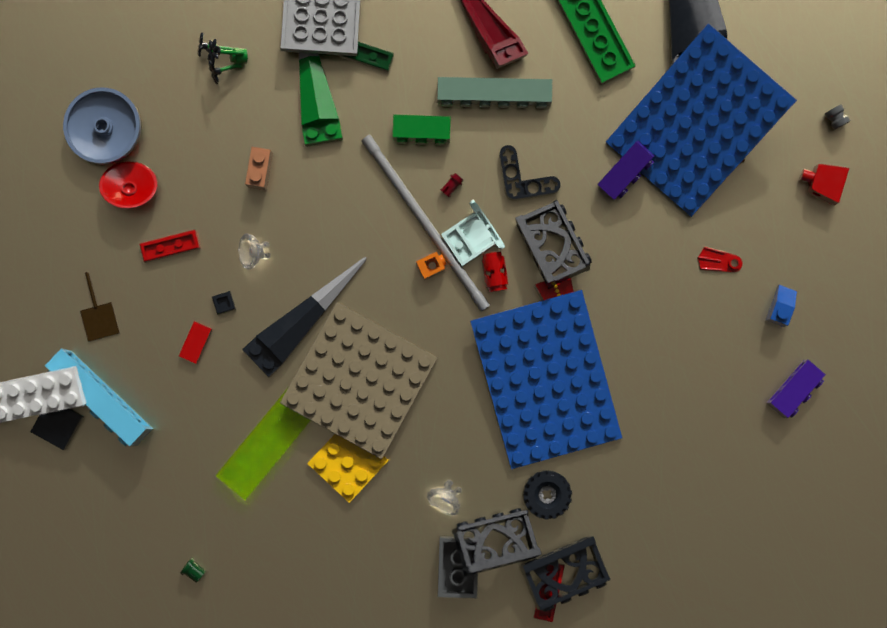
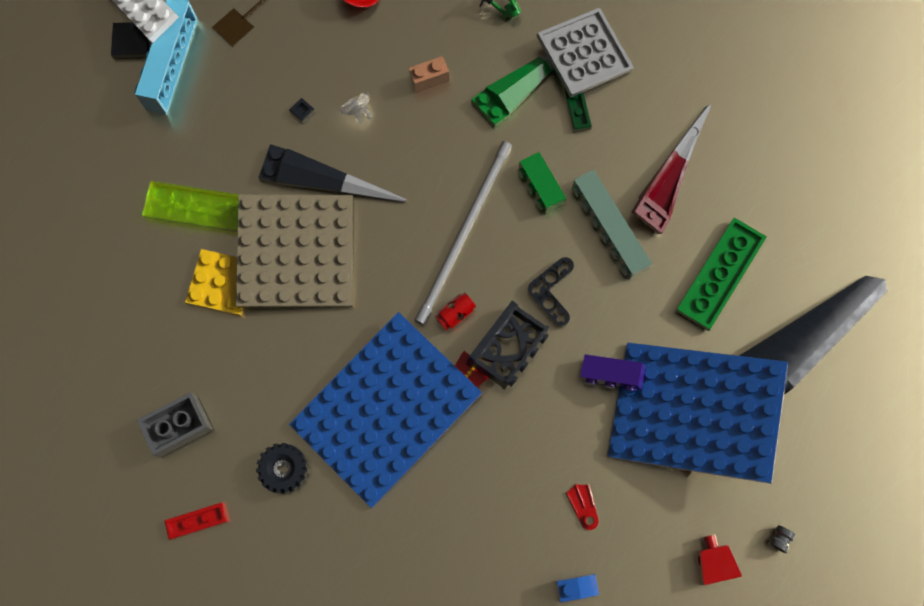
camera: 65 degrees right, 10 degrees down
red tile [140,230,201,263] -> none
red tile [179,321,212,364] -> none
dark green bush [180,557,206,583] -> none
orange brick [416,251,447,280] -> none
clear hair [427,480,462,515] -> none
dark red pin [440,173,463,198] -> none
light aqua piece [441,200,505,266] -> none
black fence [452,508,542,577] -> none
black fence [519,536,611,612] -> none

